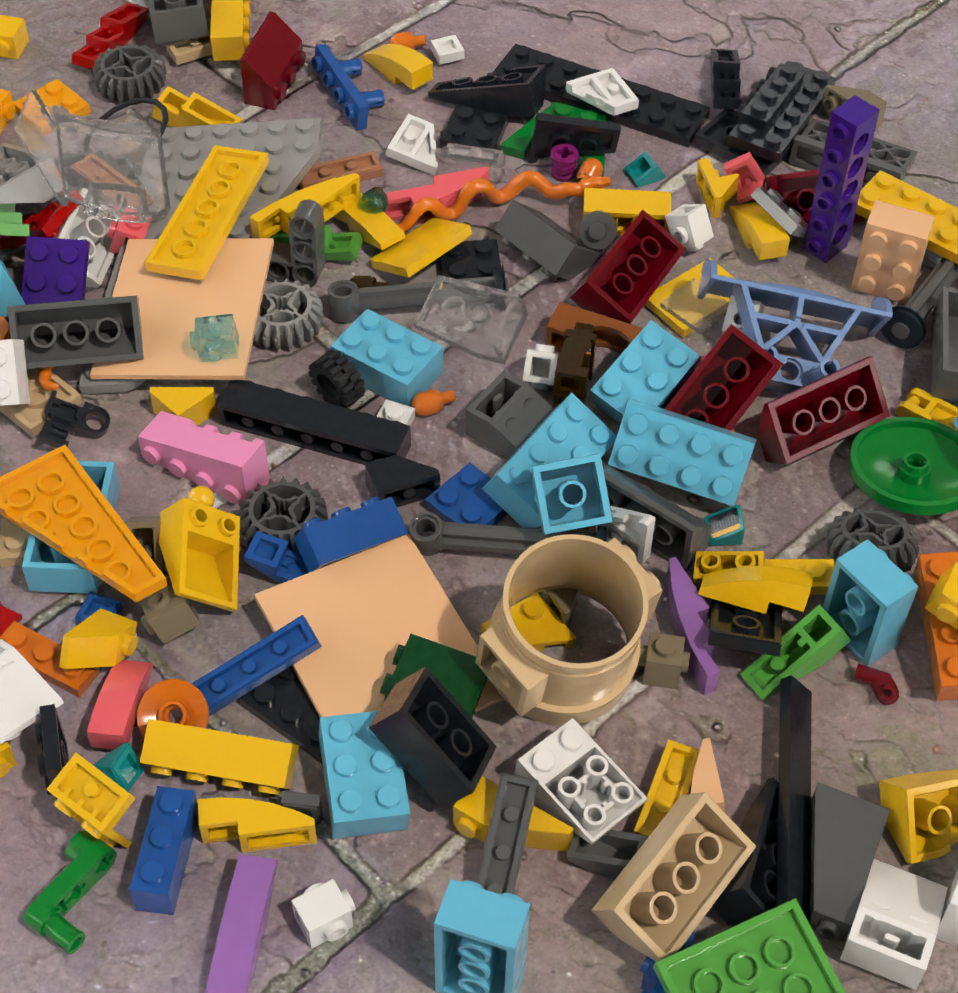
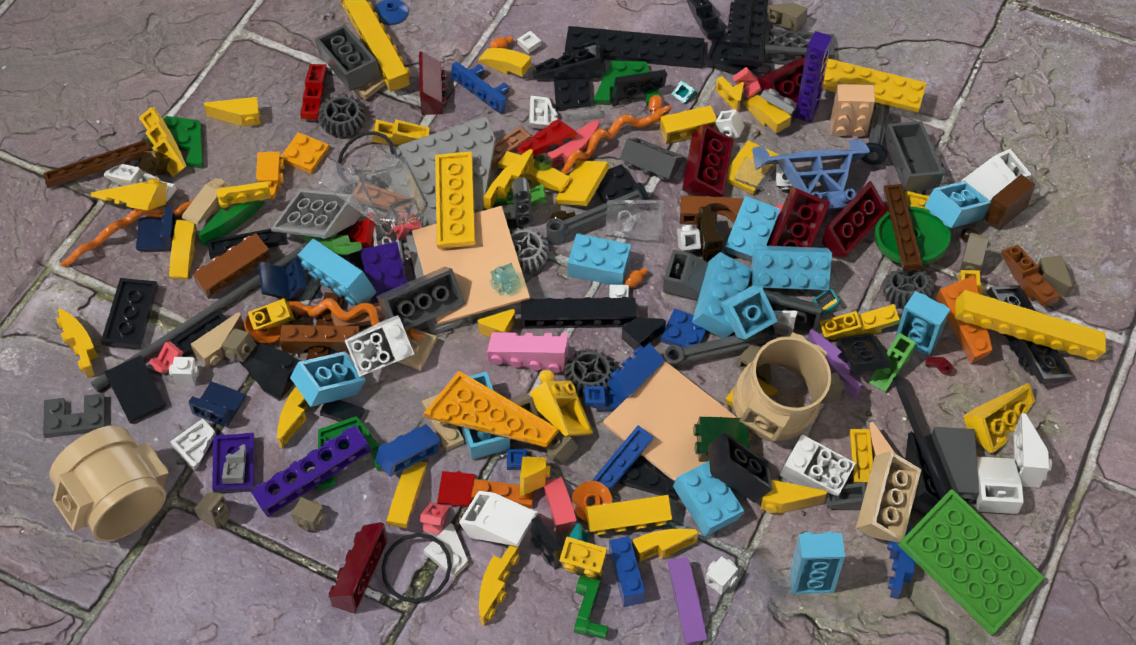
camera: 20 degrees left, 5 degrees up
black piece [38,391,110,448] -> none
dark grey tile [281,791,323,825] -> none
black tyre [308,349,366,408] -> none
dark grey tile [476,772,539,894] -> none
magenta bush [551,144,579,182] -> none
white wing [566,68,639,116] -> none
dark grey wheel [579,210,617,249] -> none
yellow slope [698,566,814,614] -> none
none -> red wing [516,119,578,157]
none -> reddish brown tile [883,184,923,271]

